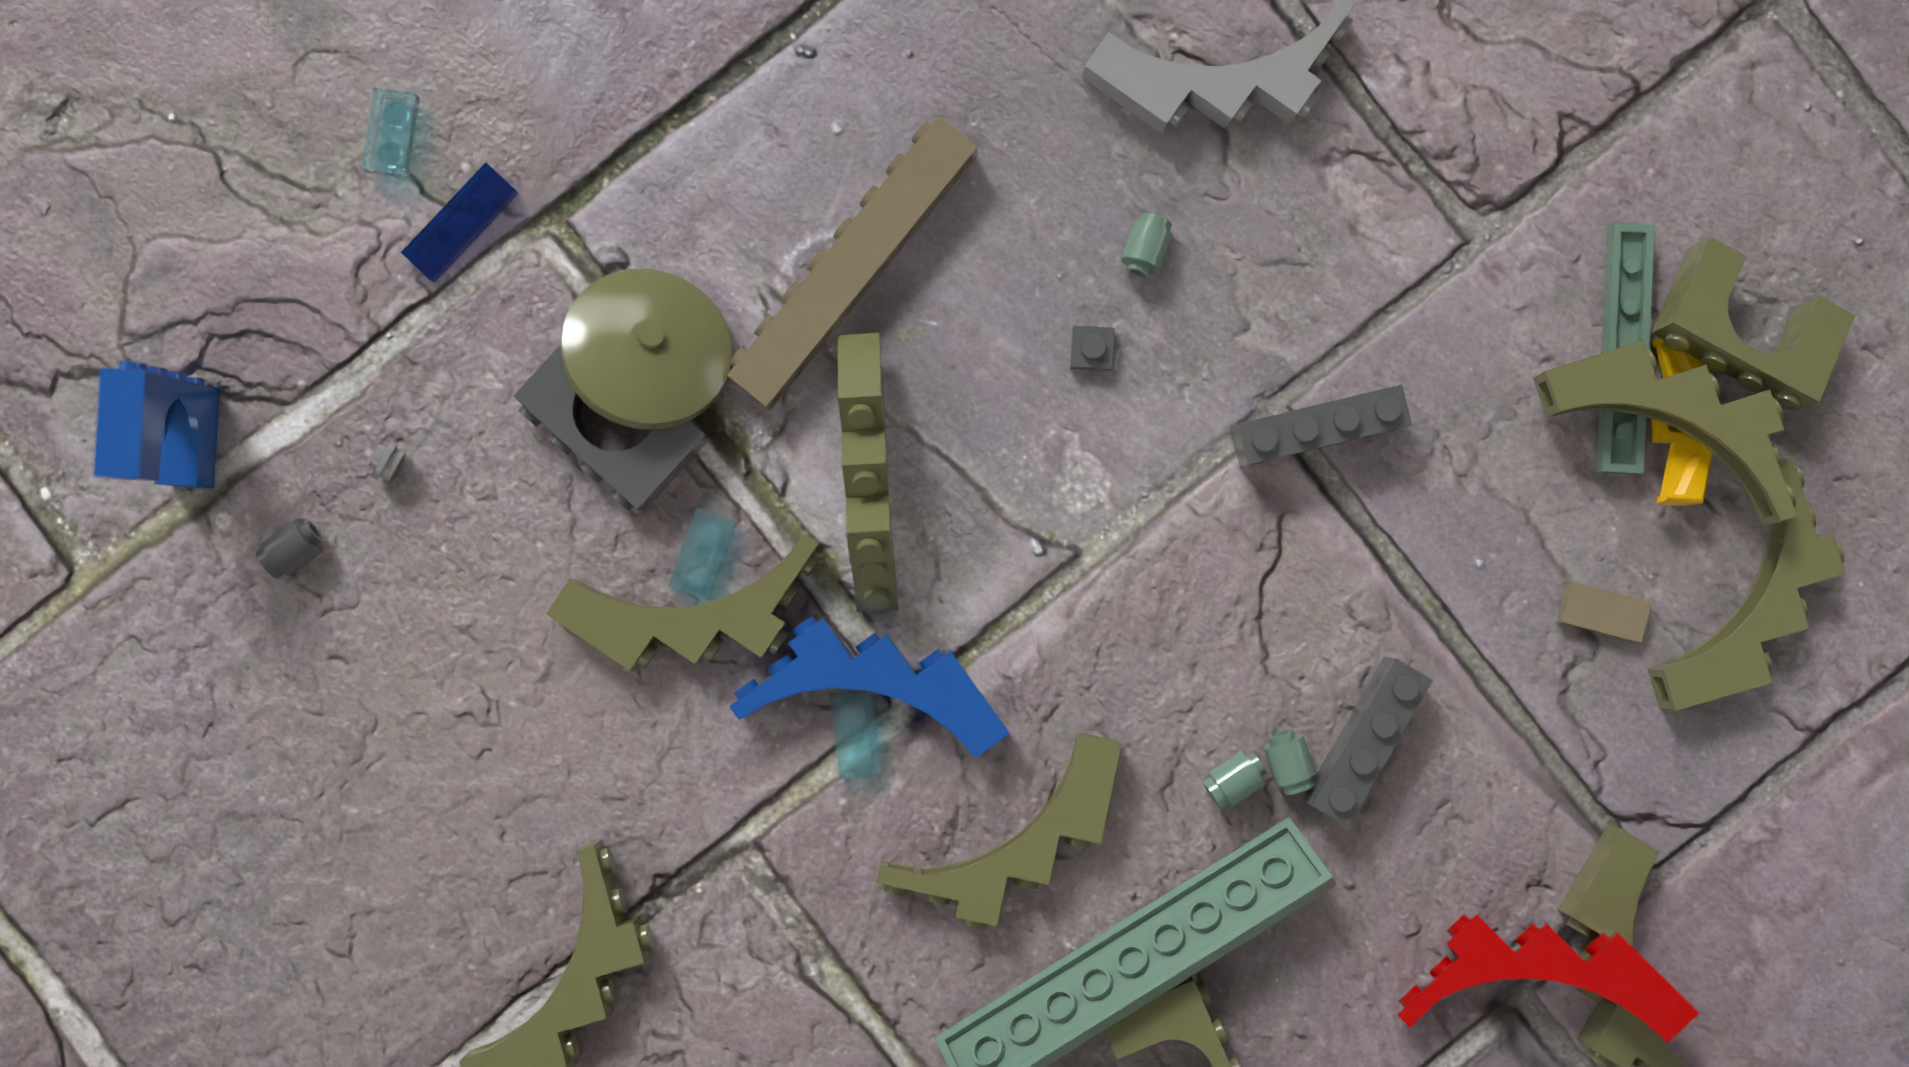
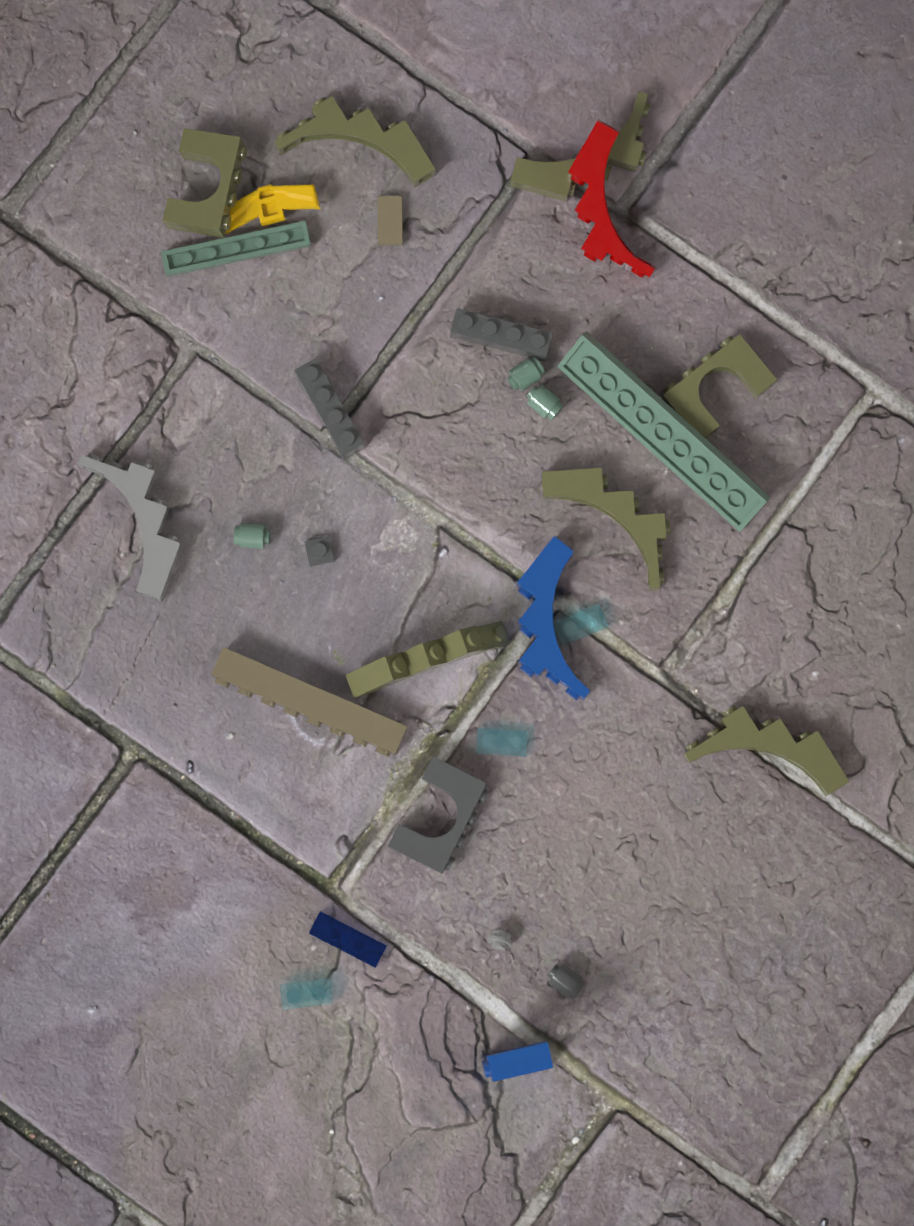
camera: 105 degrees left, 5 degrees down
olive arch [546,534,822,671] -> none
olive dish [561,269,732,430] -> none
olive arch [1533,340,1798,525] -> none

